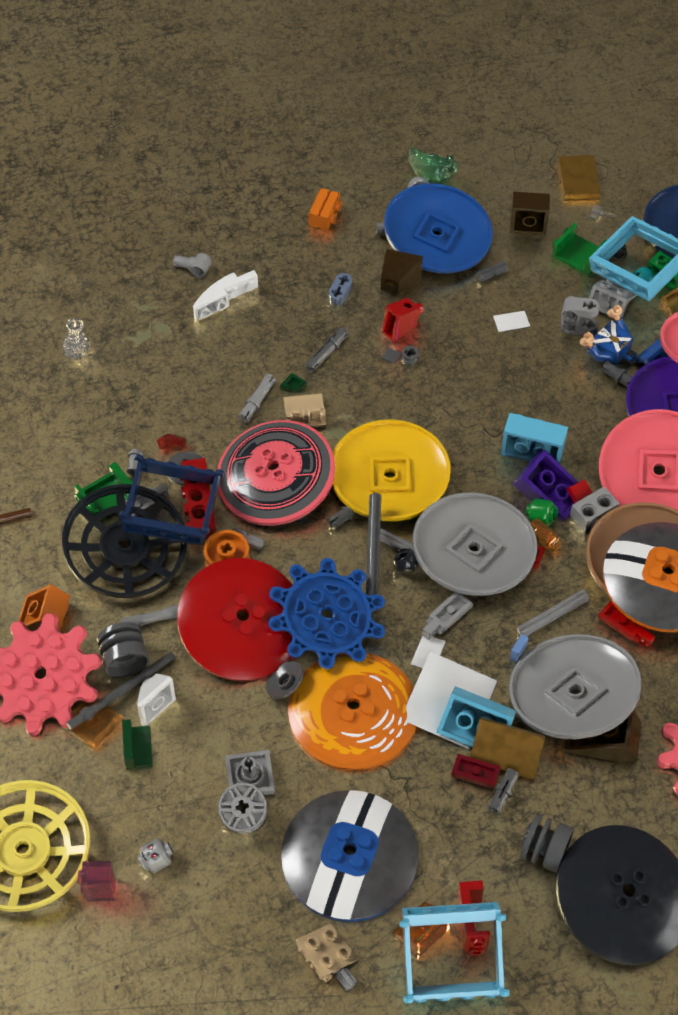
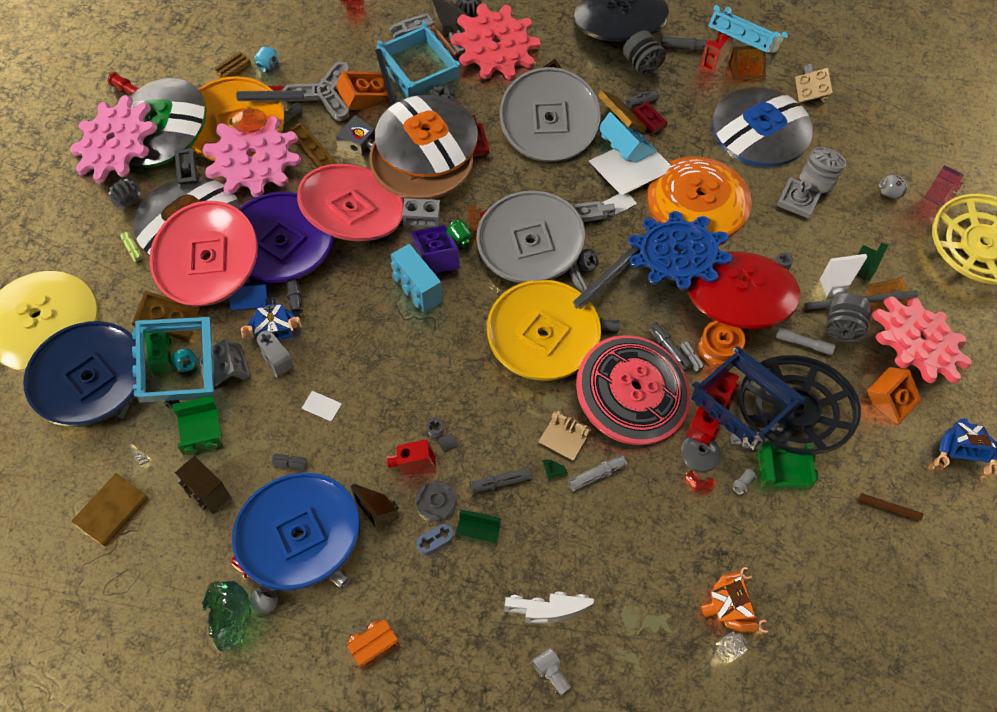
camera: 145 degrees left, 5 degrees up
dark grey dish [266,661,304,699] -> none
medium blue tile [510,634,529,664] -> none
light grey axle [517,590,589,636] -> none
red tile [567,479,592,504] -> none
none -> flat silver tile [416,481,457,522]
none -> dark green panel [455,509,501,546]
none -> dark grey pin [648,322,693,372]
none -> dark grey pin [661,36,708,51]
none -> torso [701,567,769,635]
none -> dark grey bush [776,253,793,270]

